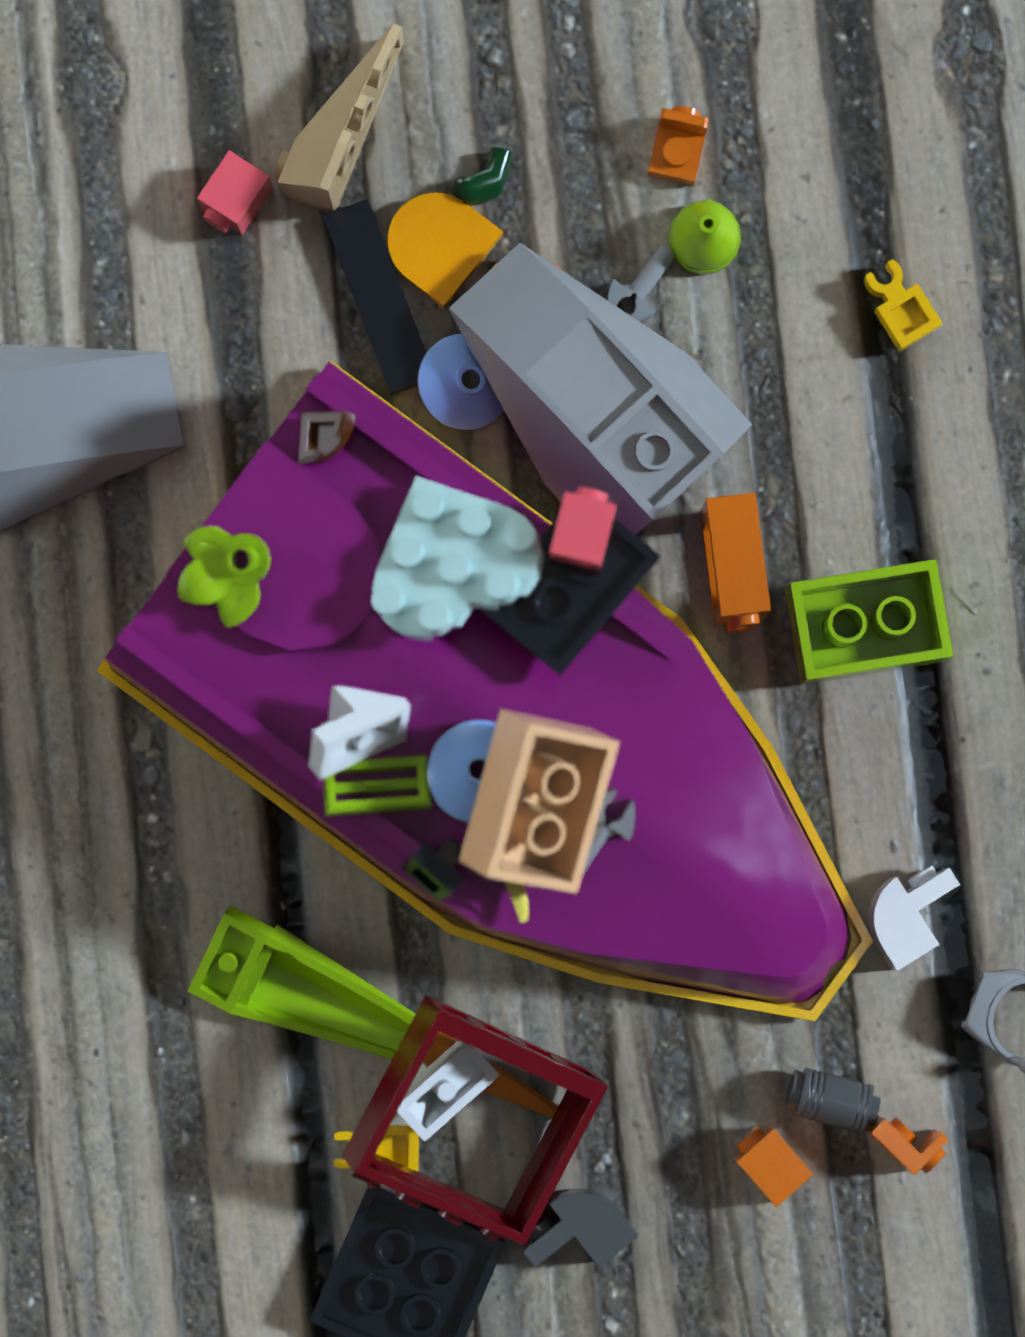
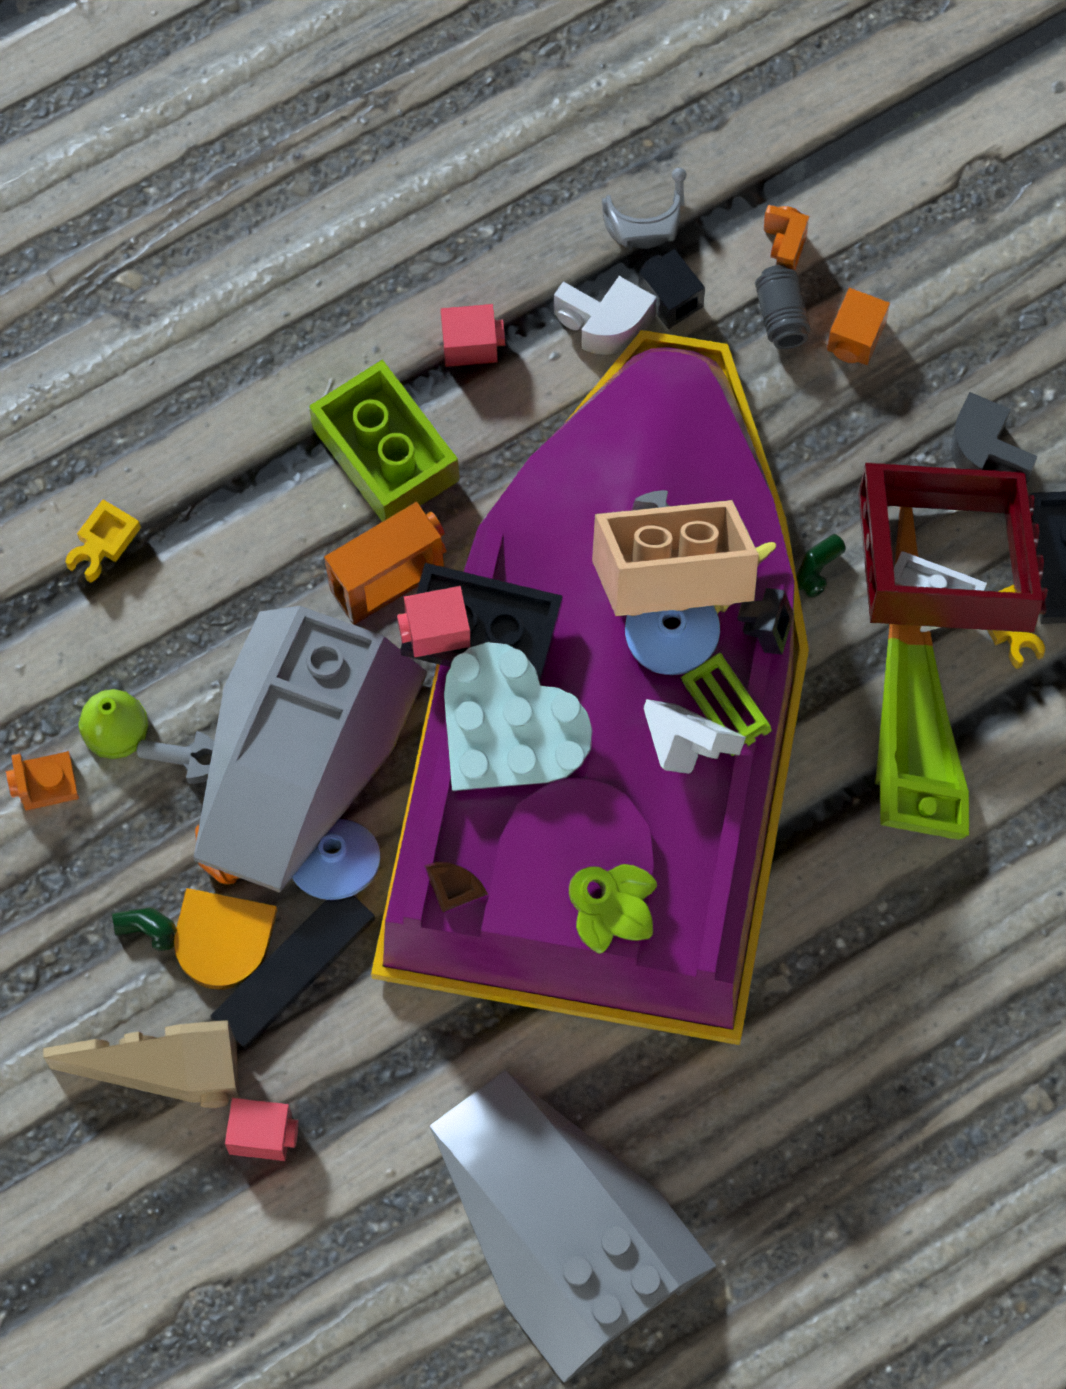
camera: 115 degrees left, 15 degrees down
none -> coral brick [440,304,505,367]
none -> black brick [638,249,705,329]
none -> dark green arm [796,534,846,598]

